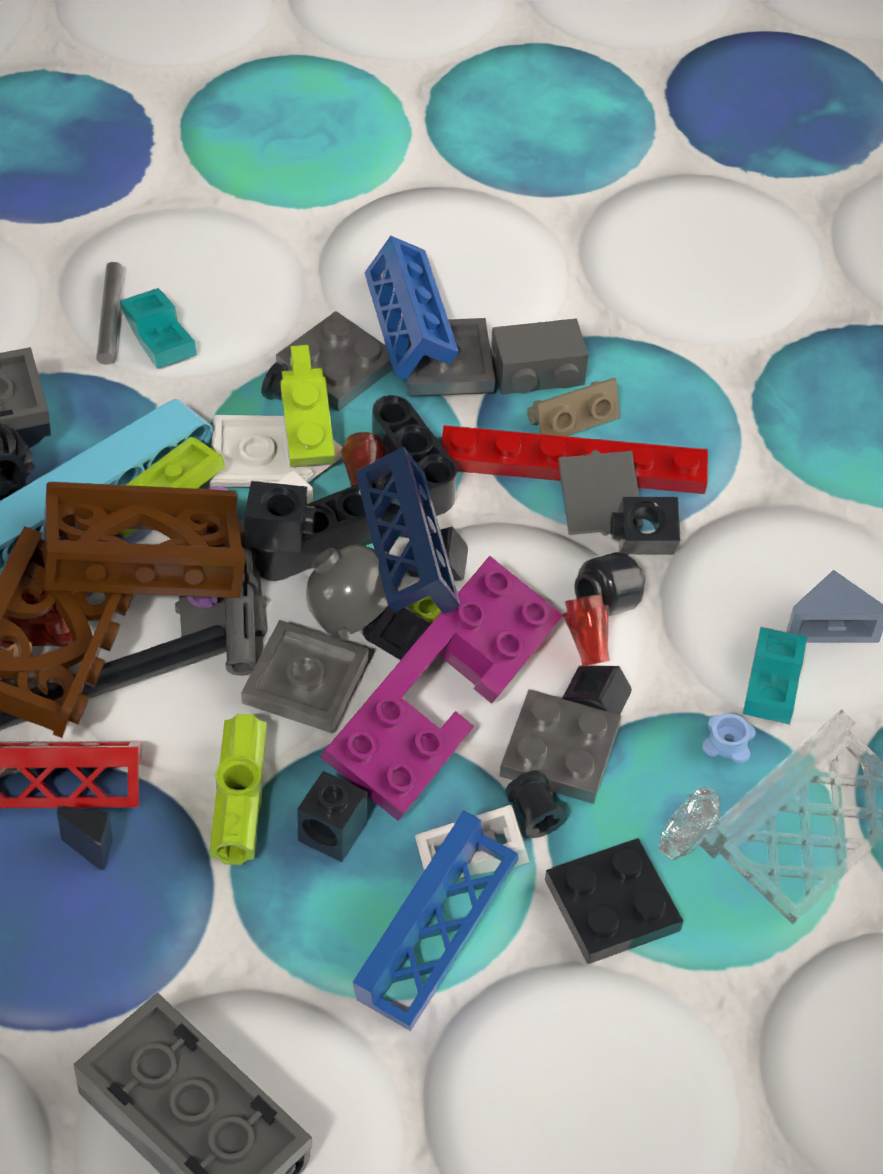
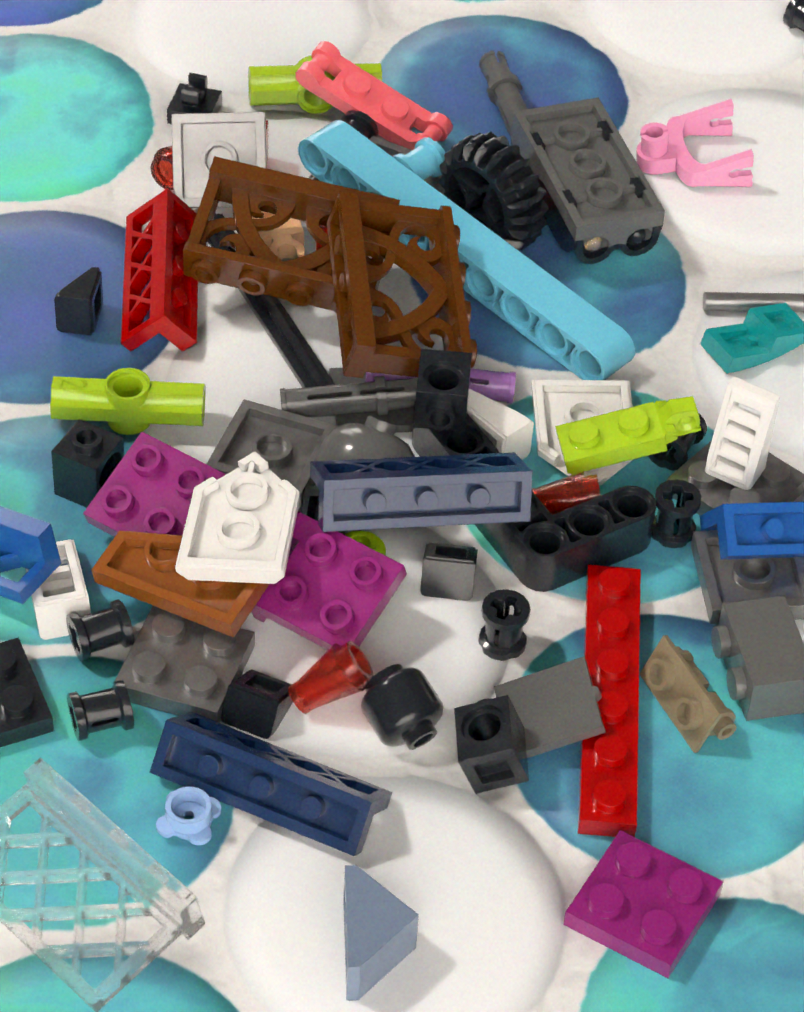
camera: 90 degrees right, 5 degrees down
lime hinge [118,436,226,538] -> none
clear gear [659,787,721,860] -> none
teal slope [742,627,807,725] -> none
none -> black bush [67,680,134,741]
none -> dark orange wing [91,530,269,638]
none -> dark blue fence [149,712,393,856]
none -> white tile [175,451,300,584]
none -> black bush [478,589,531,661]
none -> magenta plate [564,830,723,978]
none -> black bush [651,479,702,548]
none -> white slope [705,376,780,490]

